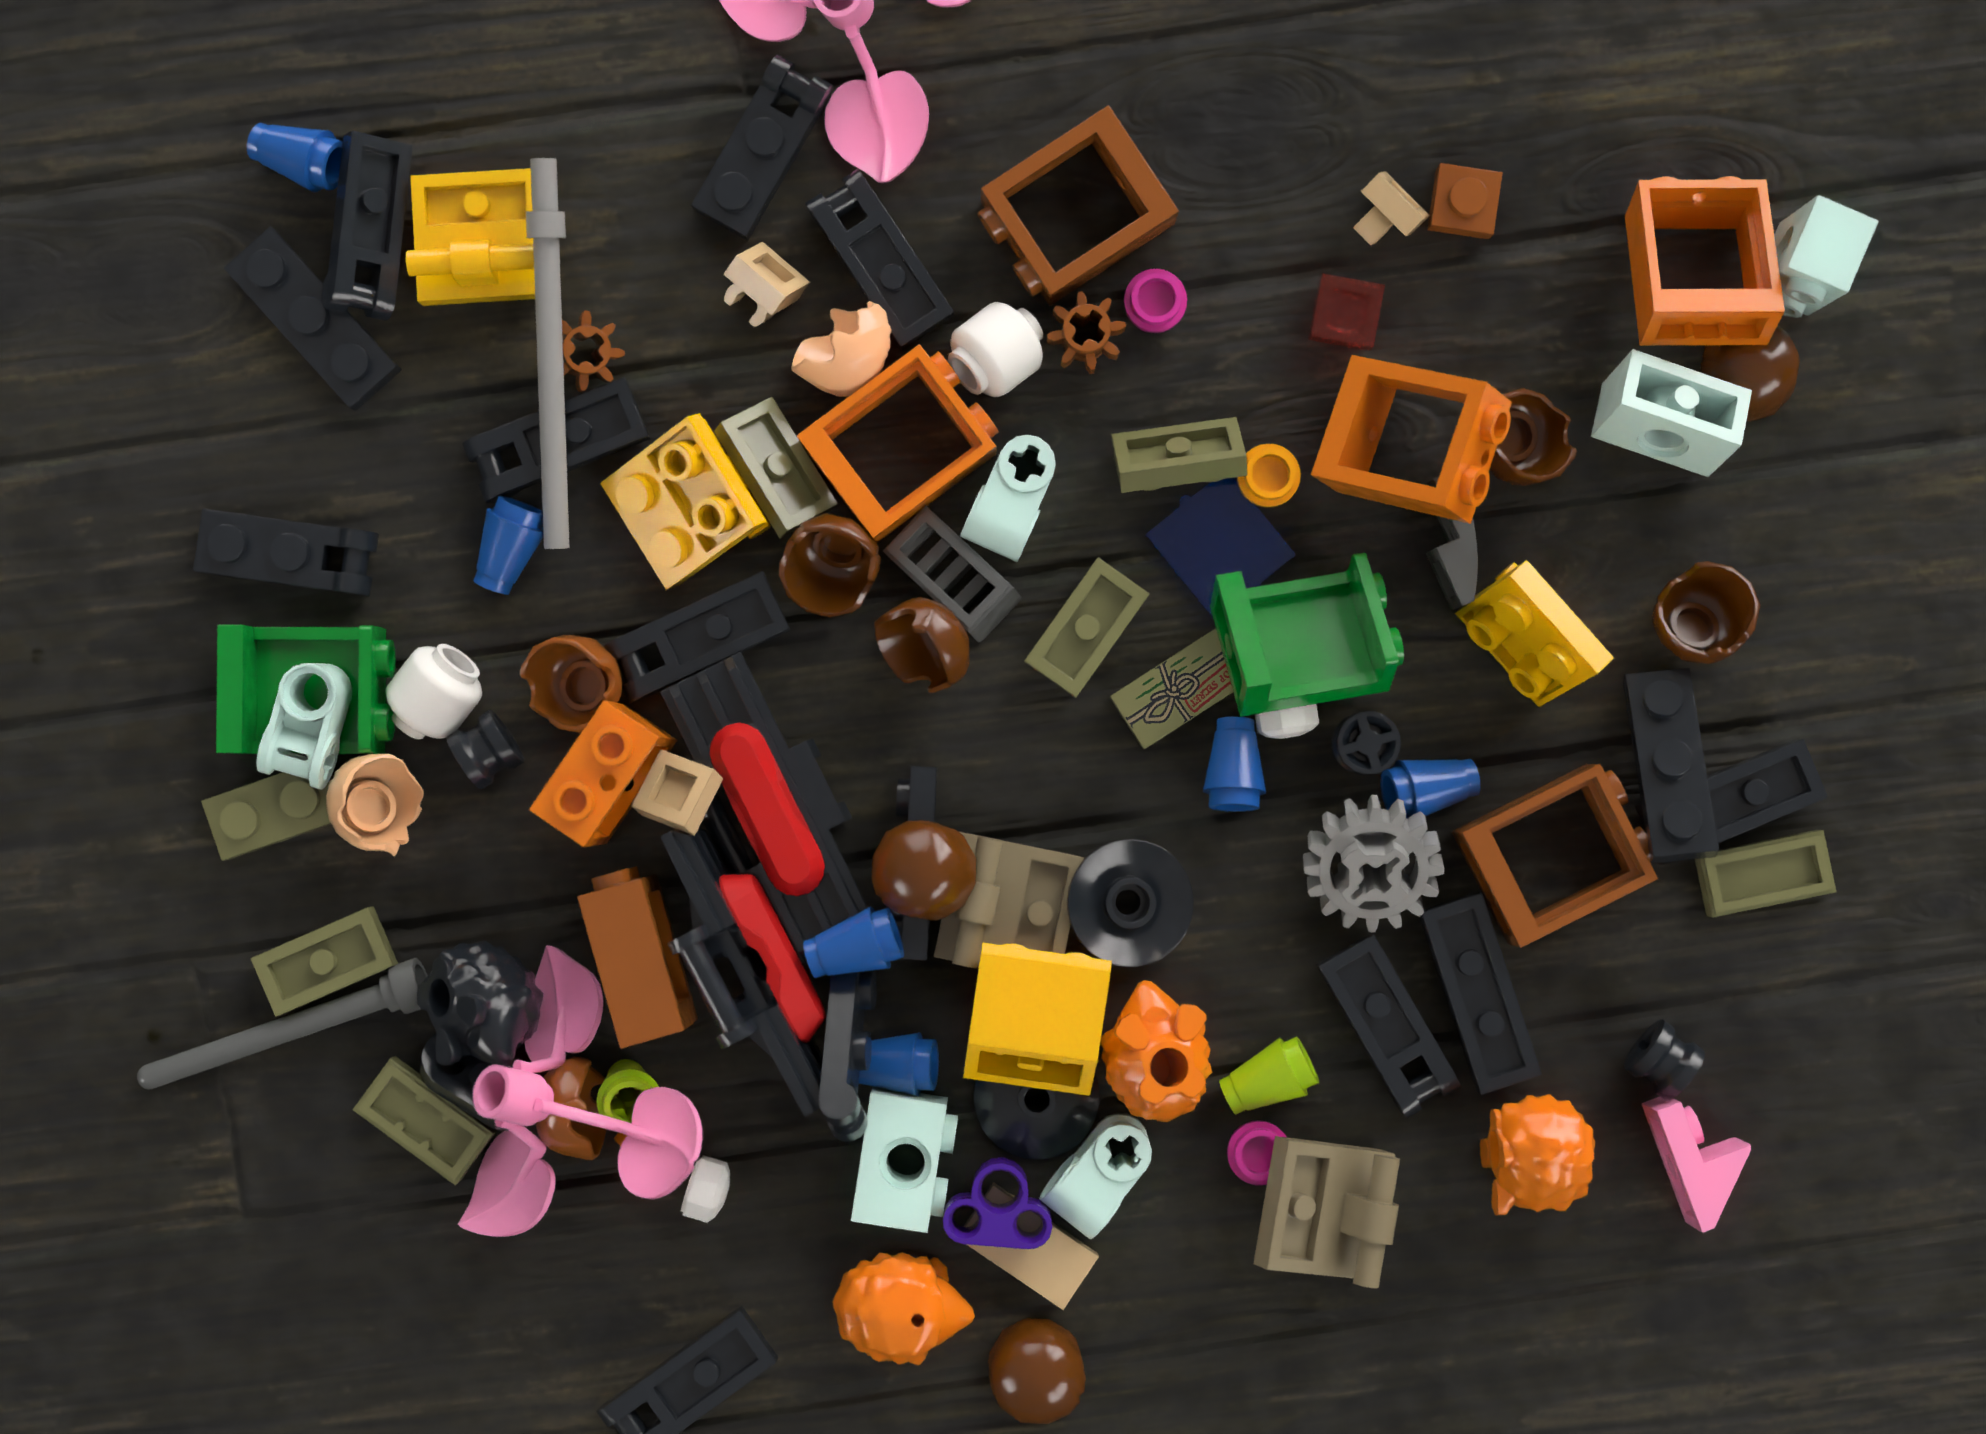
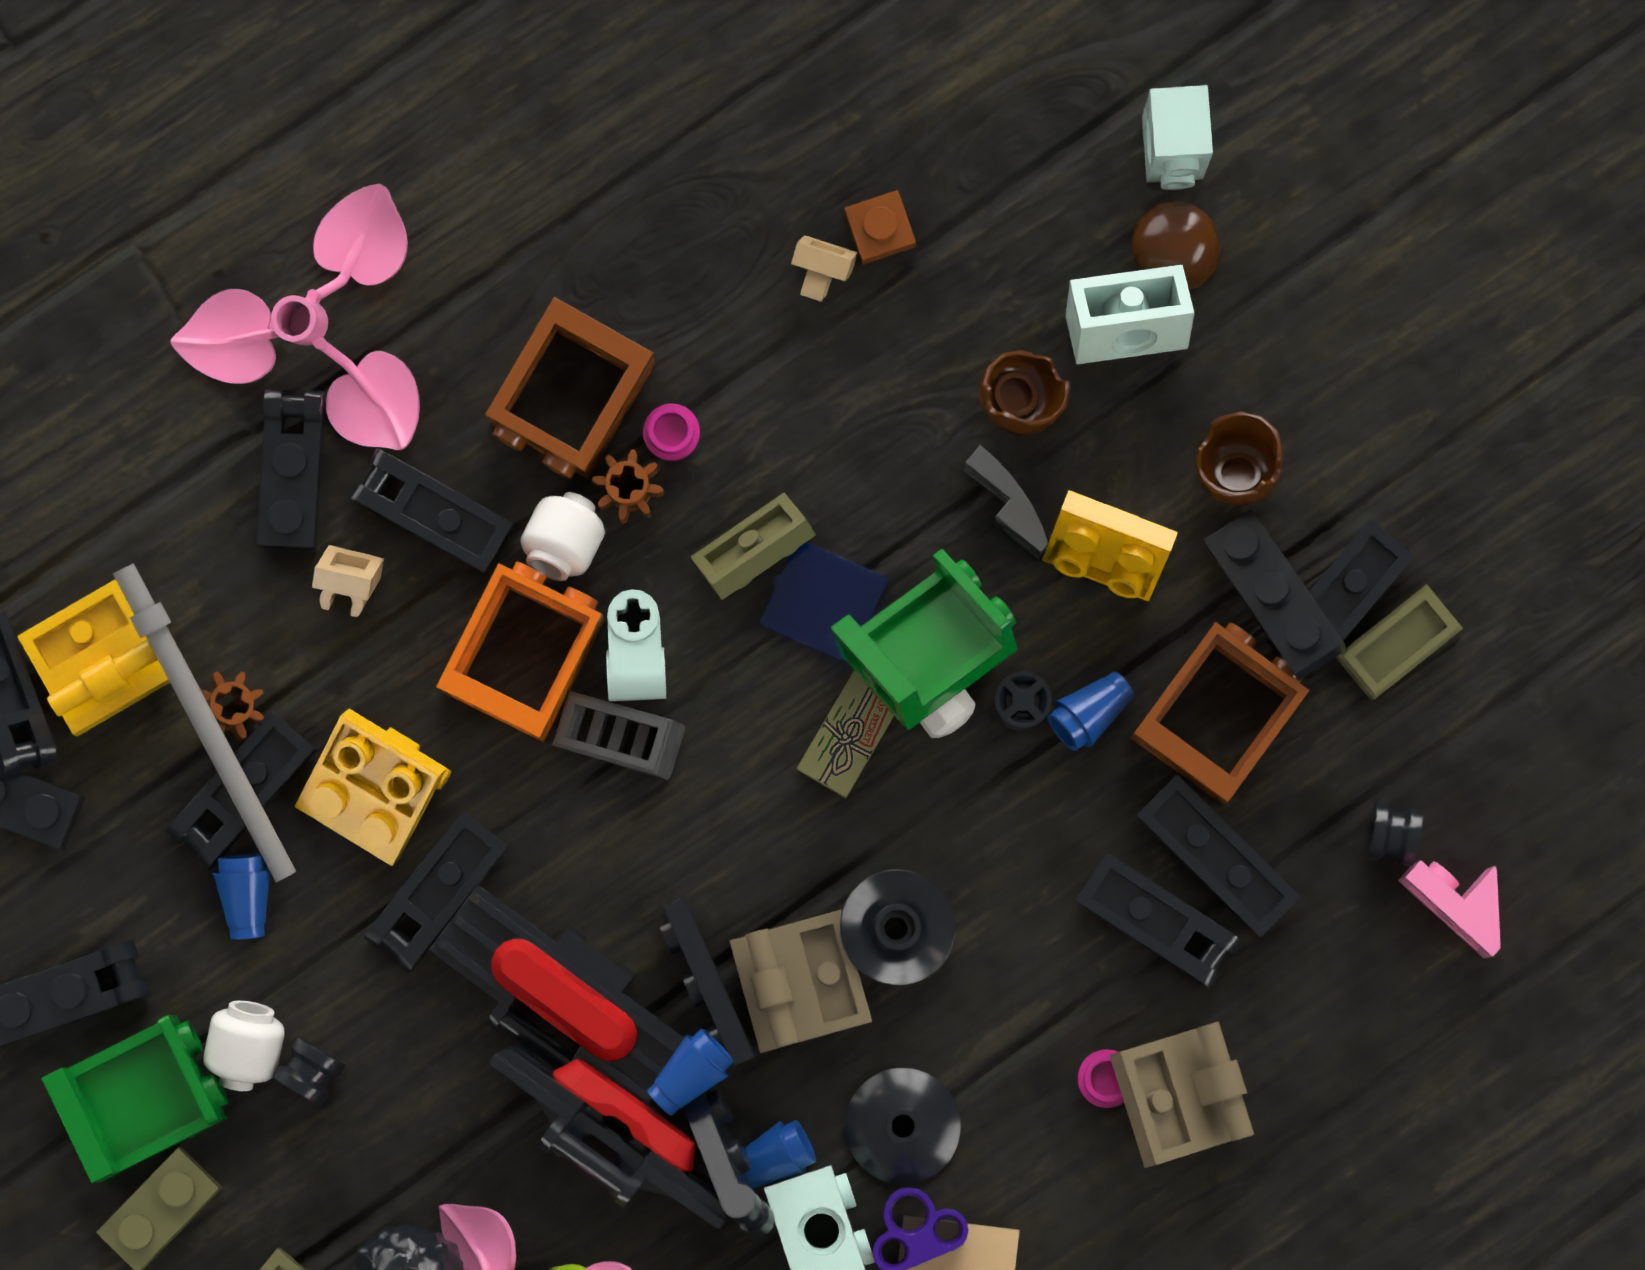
camera: 20 degrees left, 5 degrees down
light aqua piece [256,663,352,790] -> none
light nougat hair [326,753,424,857] -> none
dark orange hair [520,635,622,733] -> none
orange window [529,700,678,847] -> none
dark orange window [577,866,698,1049] -> none
tan tile [632,749,723,836] -> none
olive plate [714,397,838,539] -> none
reddish brown hair [778,513,881,618] -> none
light nougat hair [791,301,892,397] -> none
reddish brown hair [871,820,976,921] -> none
reddish brown hair [874,597,970,693] -> none
yellow slope [963,942,1112,1096] -> none
olive plate [1024,557,1150,698] -> none
light aqua piece [1039,1113,1152,1239] -> none
orange animal [1100,980,1212,1122] -> none
blue cone [1203,717,1266,812] -> none
lime cone [1219,1036,1319,1115] -> none
light orange plate [1237,444,1301,508] -> none
light grey gear [1303,795,1444,932] -> none
clear red plate [1308,274,1385,351] -> none
orange window [1311,355,1512,524] -> none
orange animal [1480,1094,1595,1215] -> none
orange window [1625,176,1785,346] -> none

